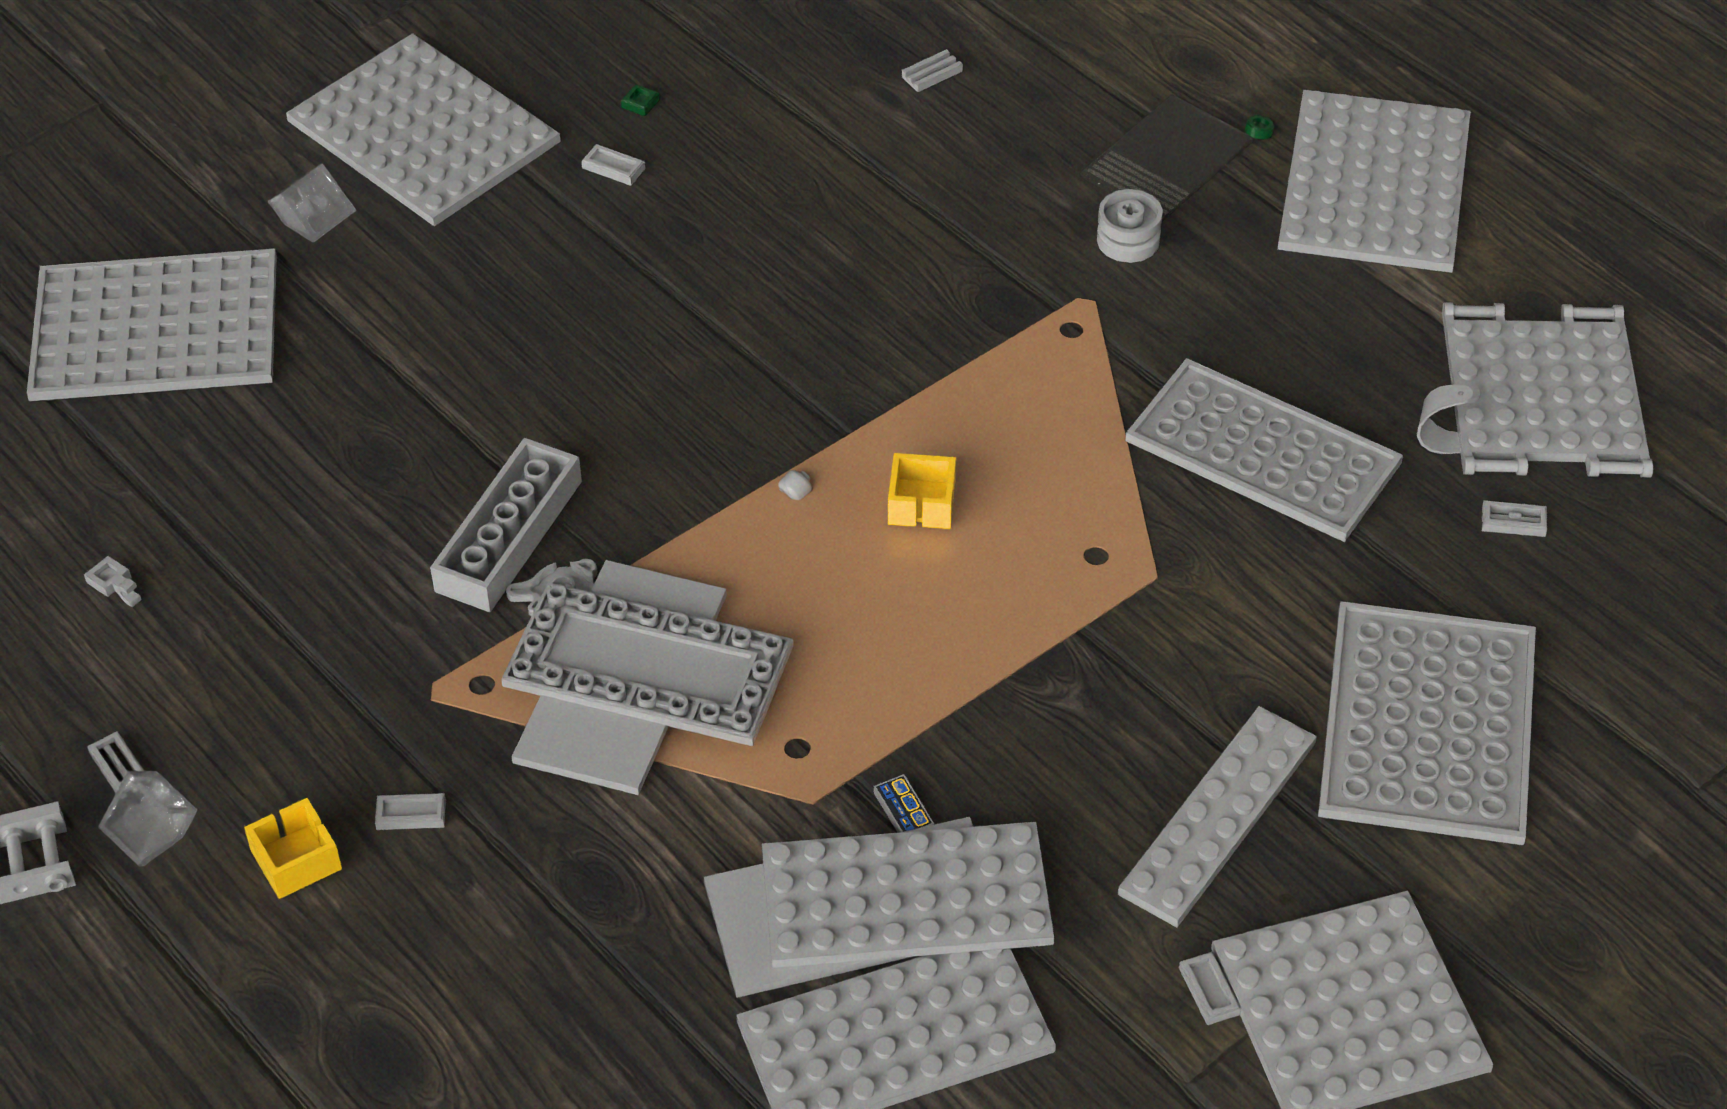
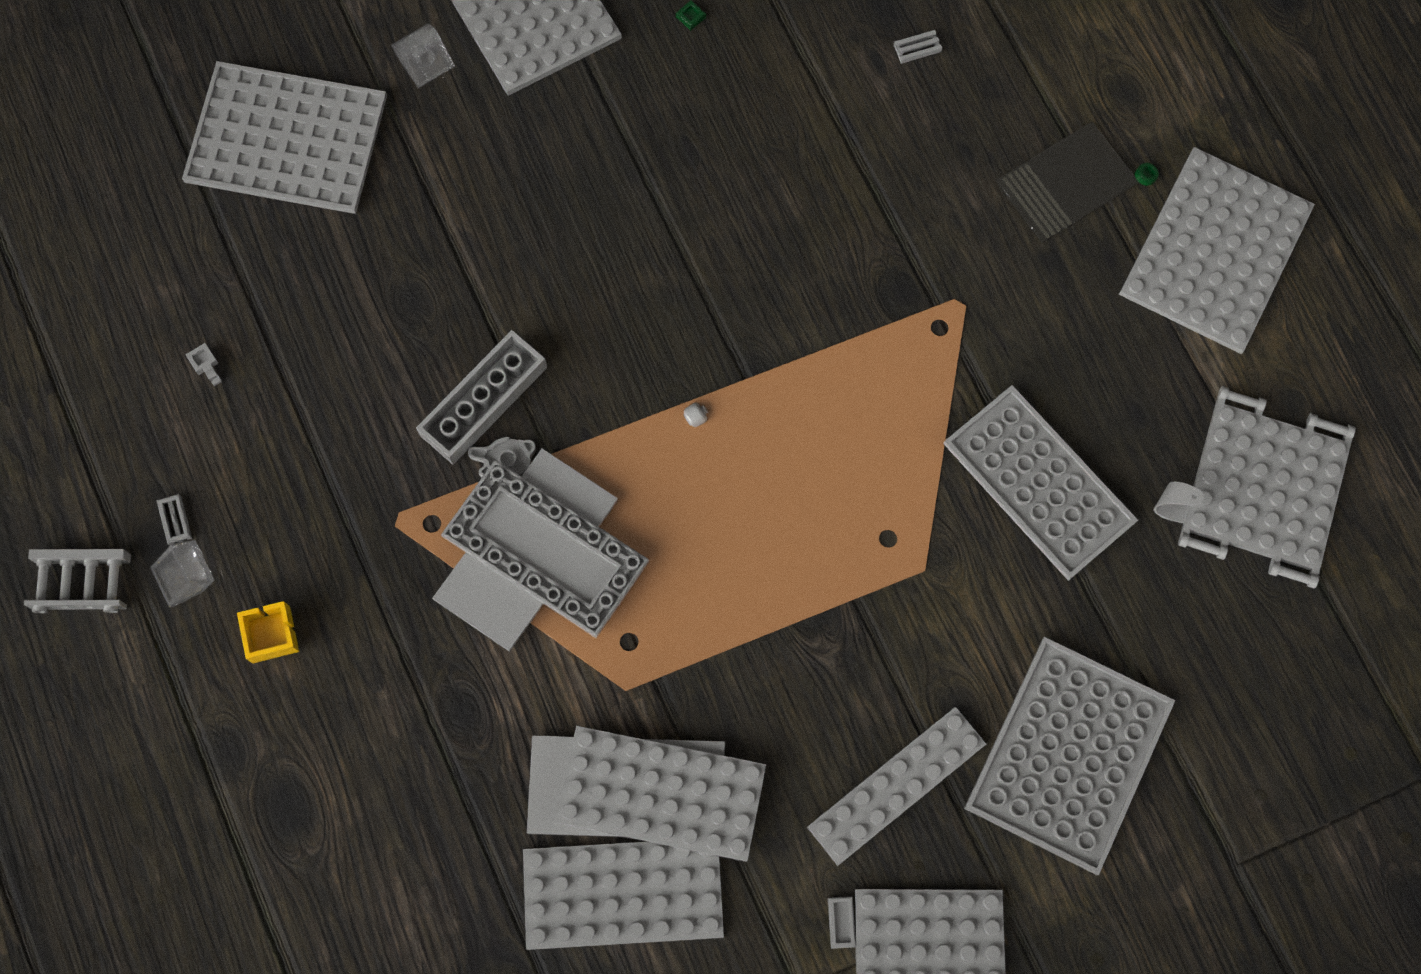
camera: 15 degrees right, 25 degrees up
light grey tile [375,793,446,830] -> none
light grey tile [582,144,645,186] -> none
tile [874,774,934,833] -> none
yellow piece [888,453,956,529] -> none
light grey wheel [1097,189,1163,263] -> none
light grey tile [1482,500,1547,537] -> none

